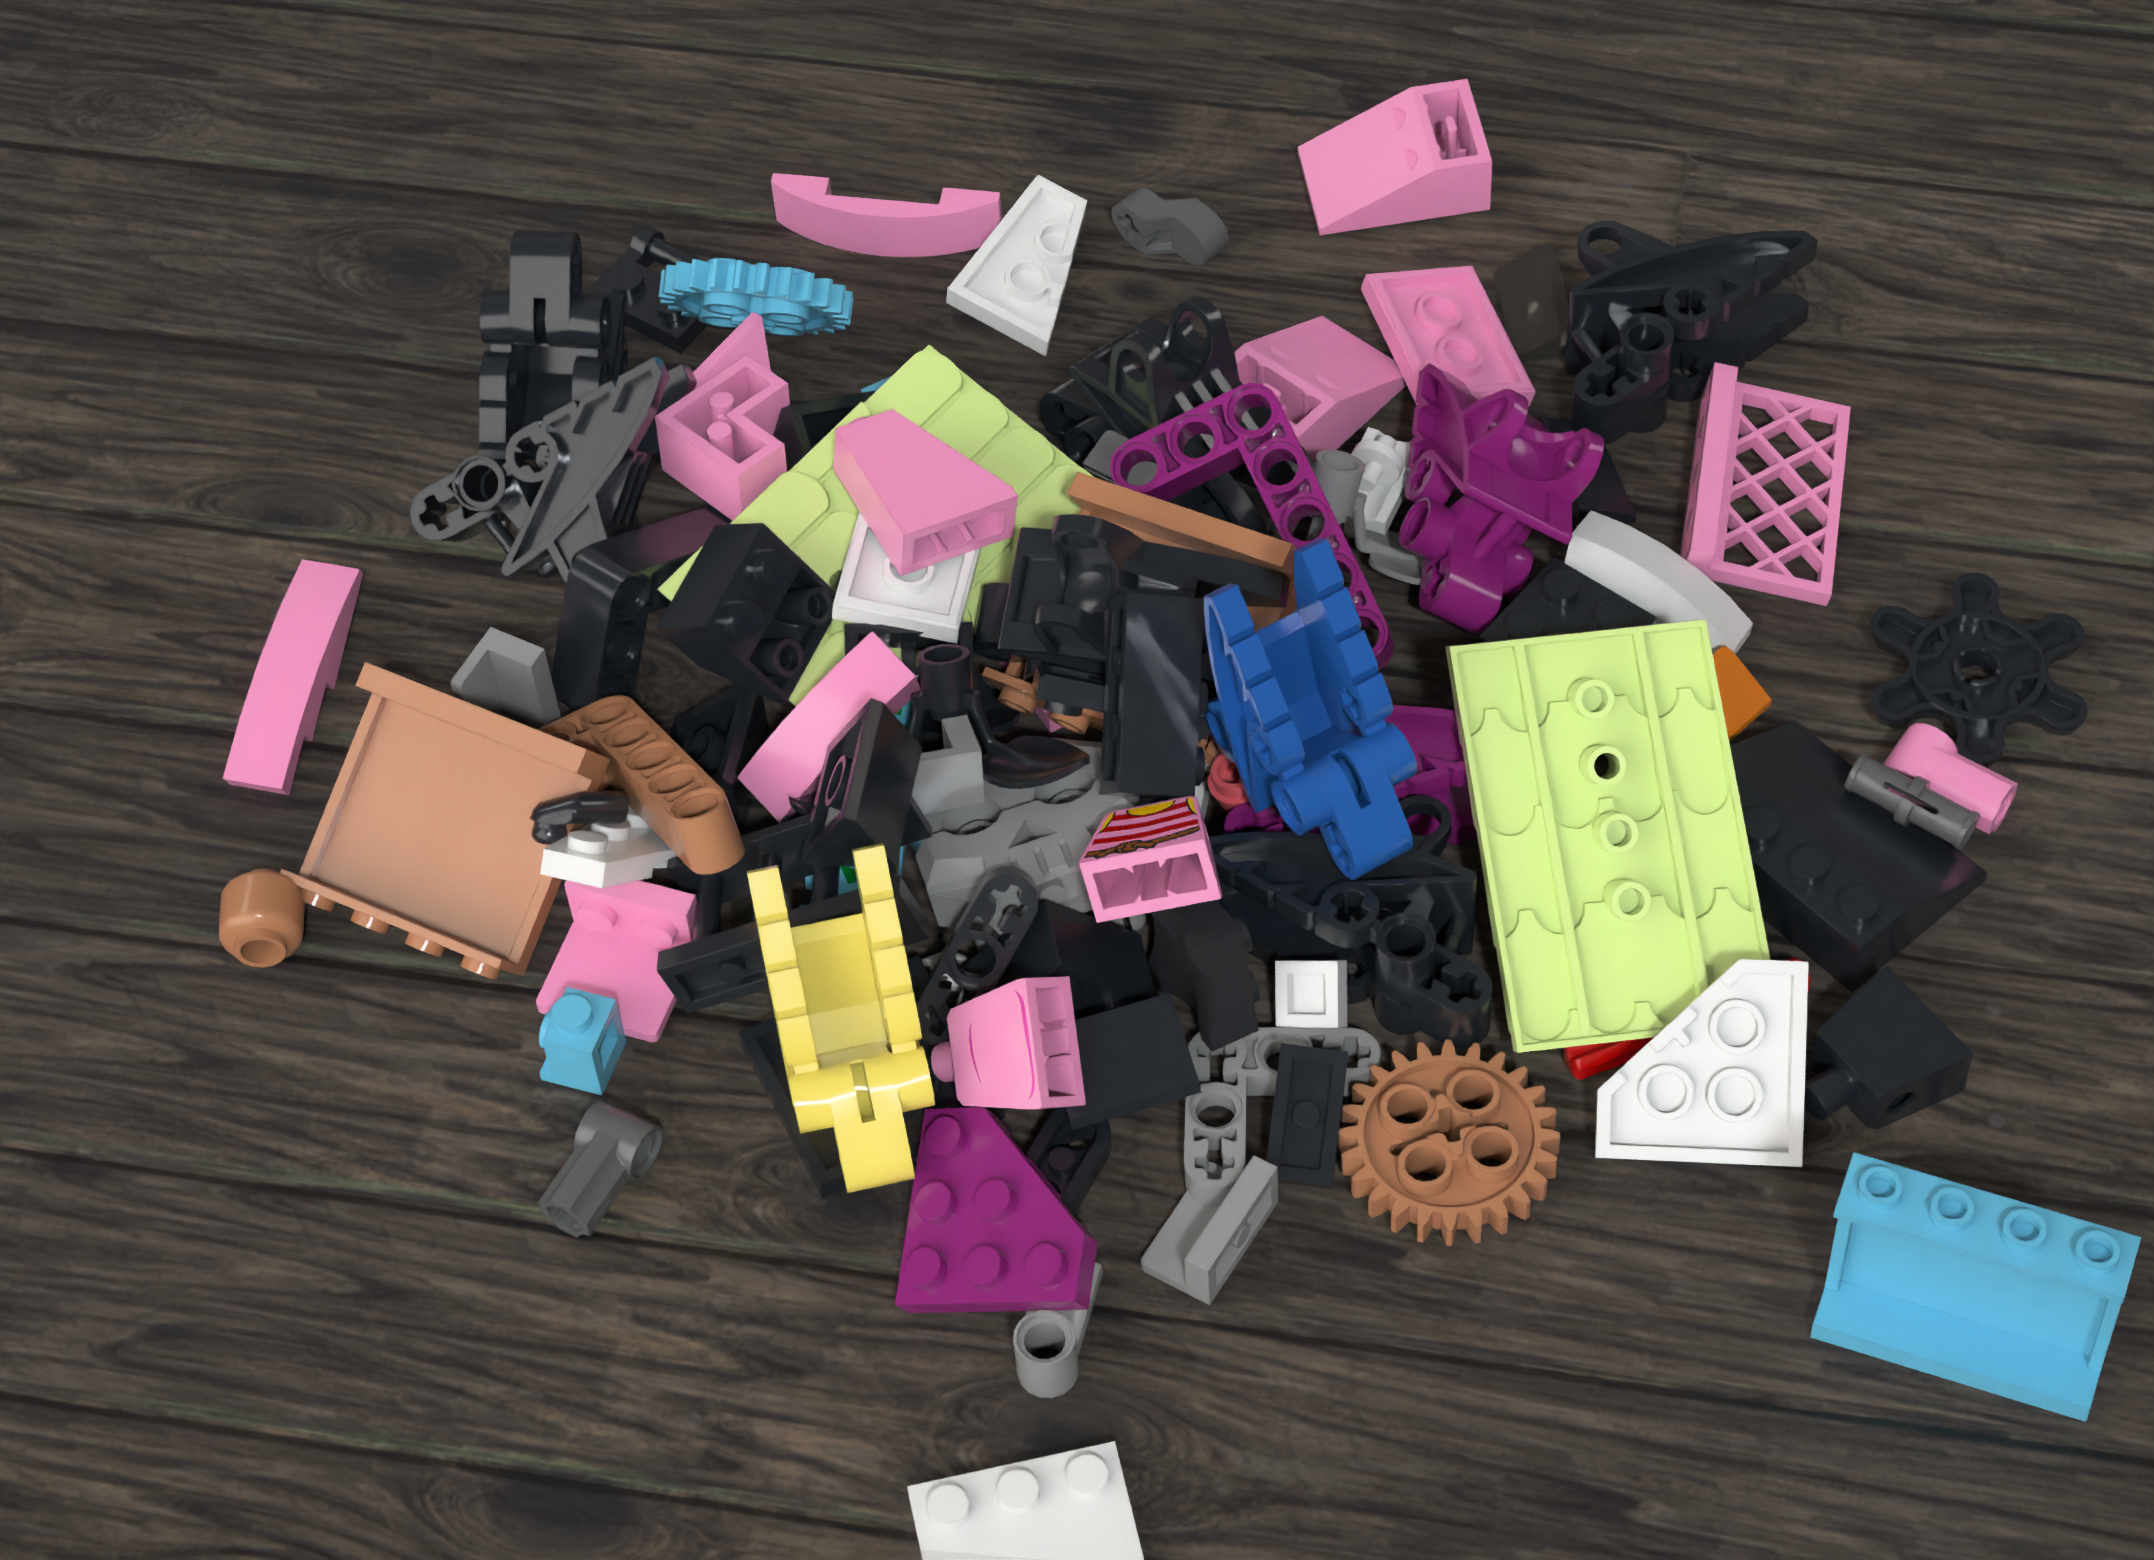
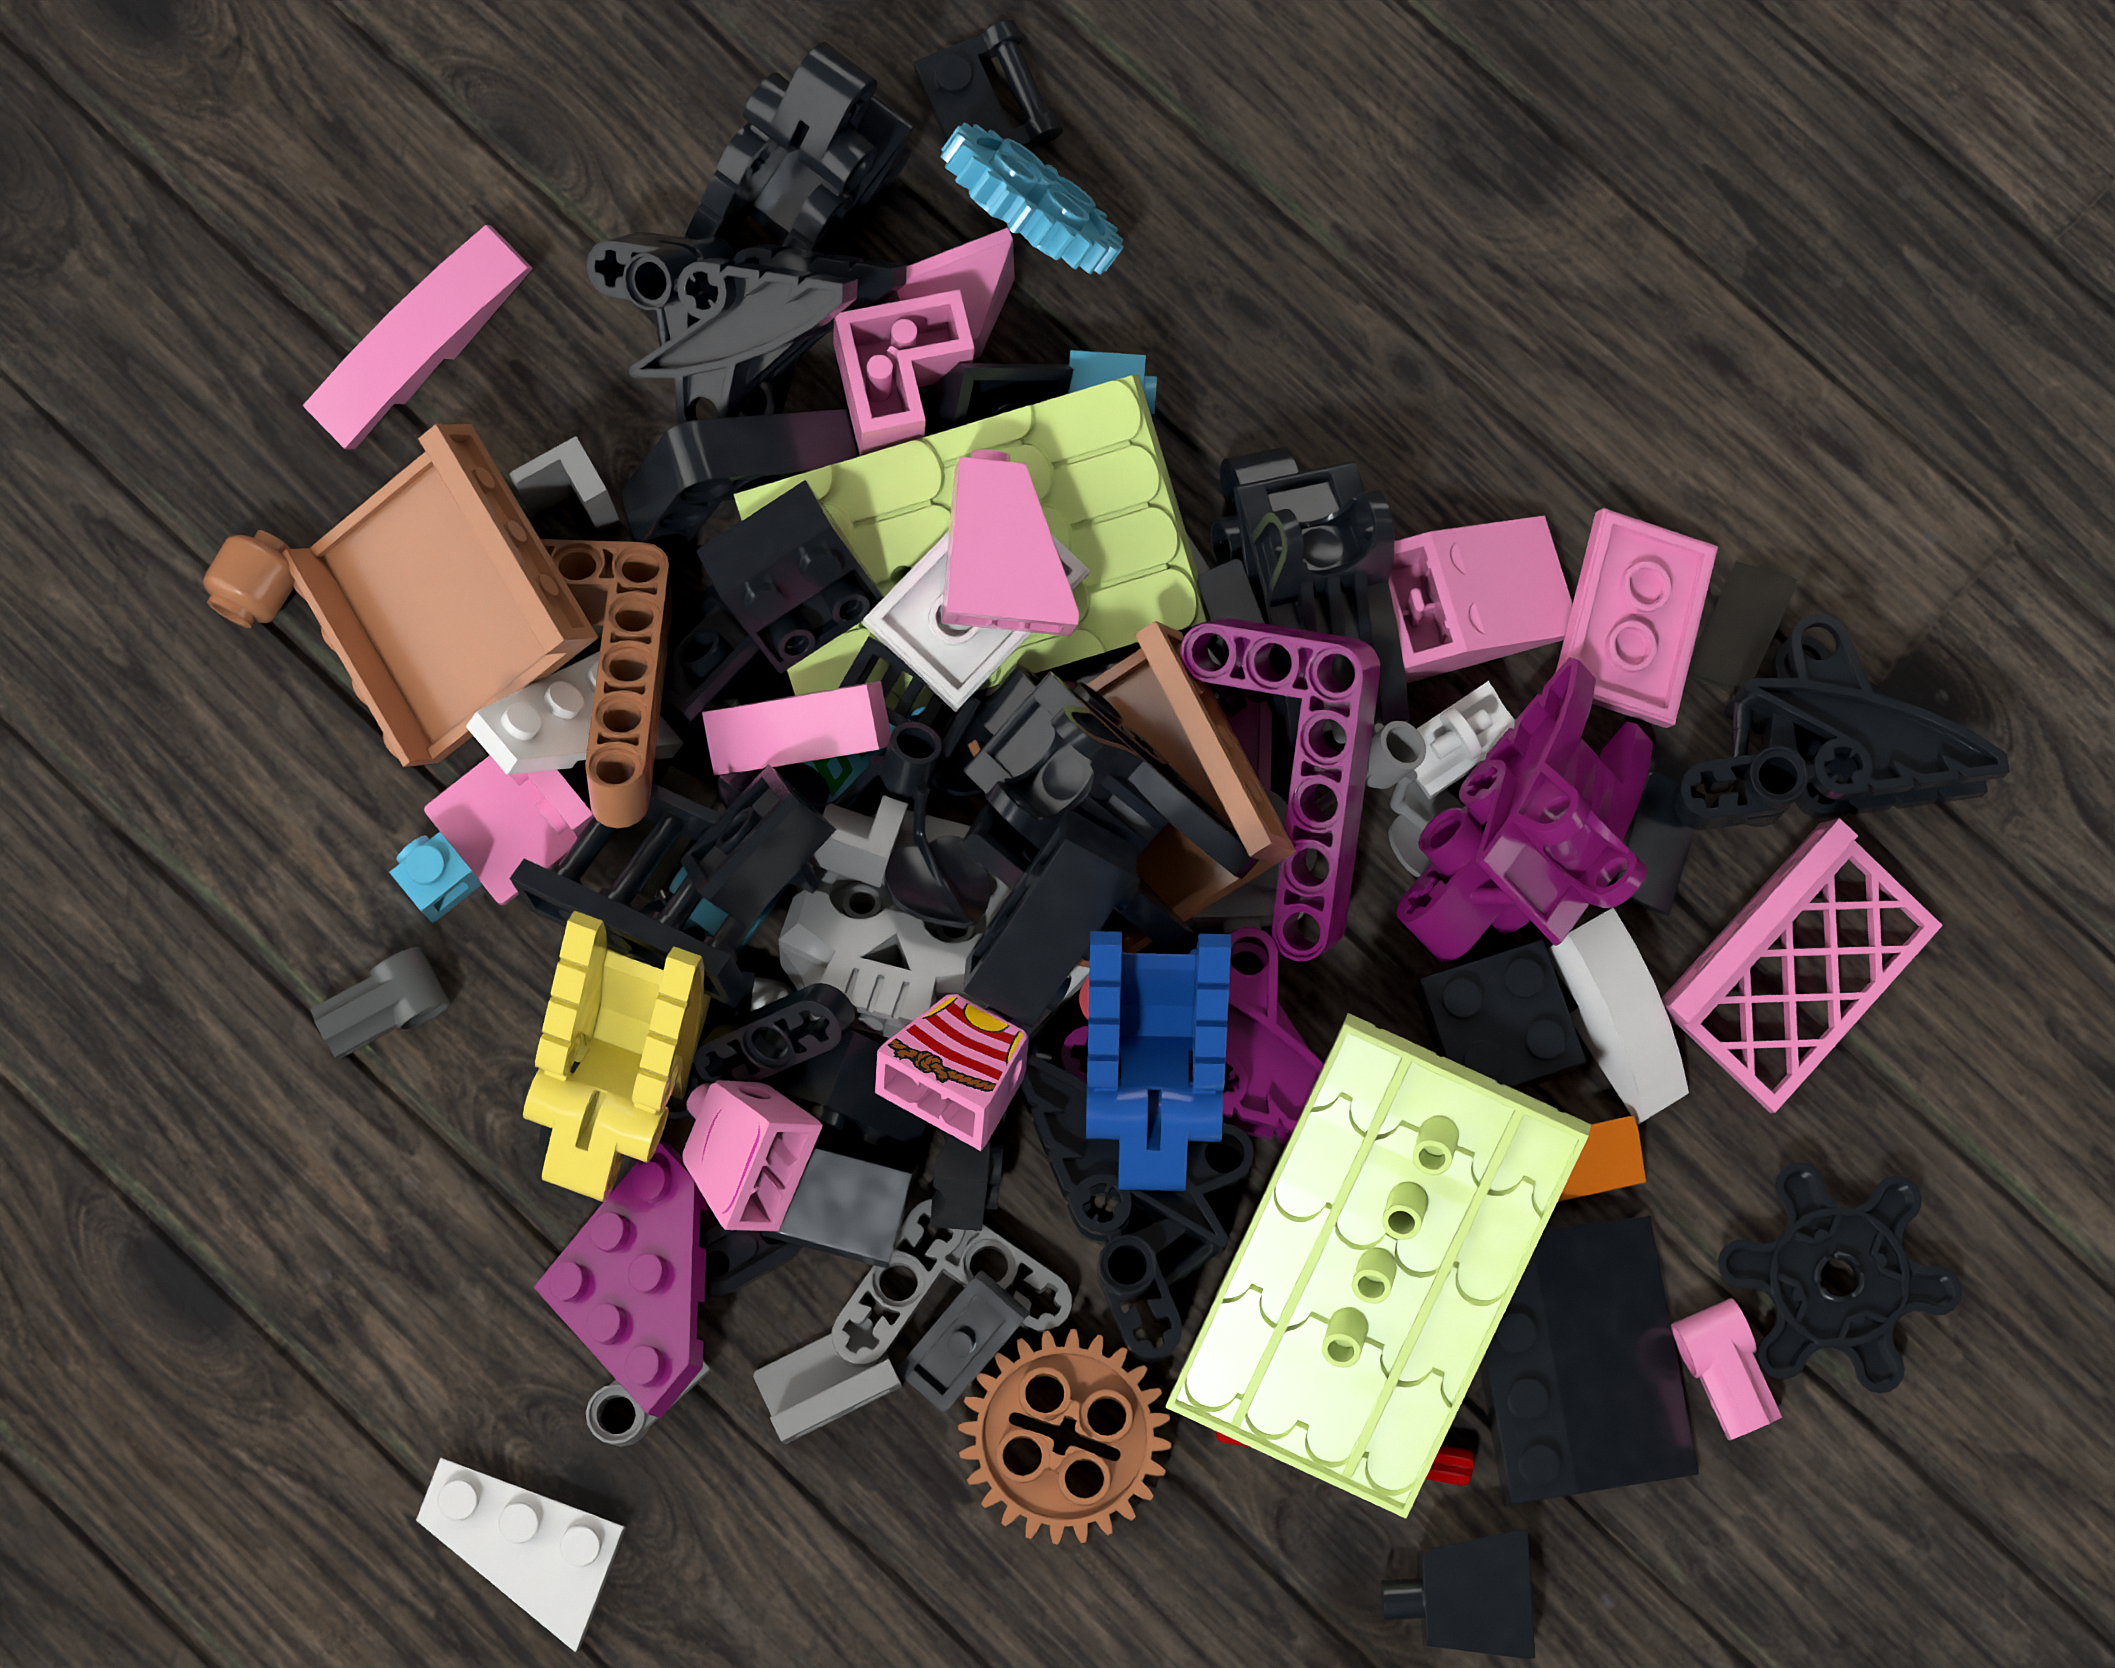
camera: 30 degrees right, 25 degrees up
black arm [529,791,628,845] -> none
bright pink slope [771,173,1003,257] -> none
white wing [946,175,1087,356] -> none
dark grey piece [1111,187,1229,266] -> none
white plate [1275,960,1347,1028] -> none
bright pink slope [1298,79,1492,236] -> none
white plate [1595,959,1808,1167] -> none
dark grey pin [1844,752,1980,850] -> none

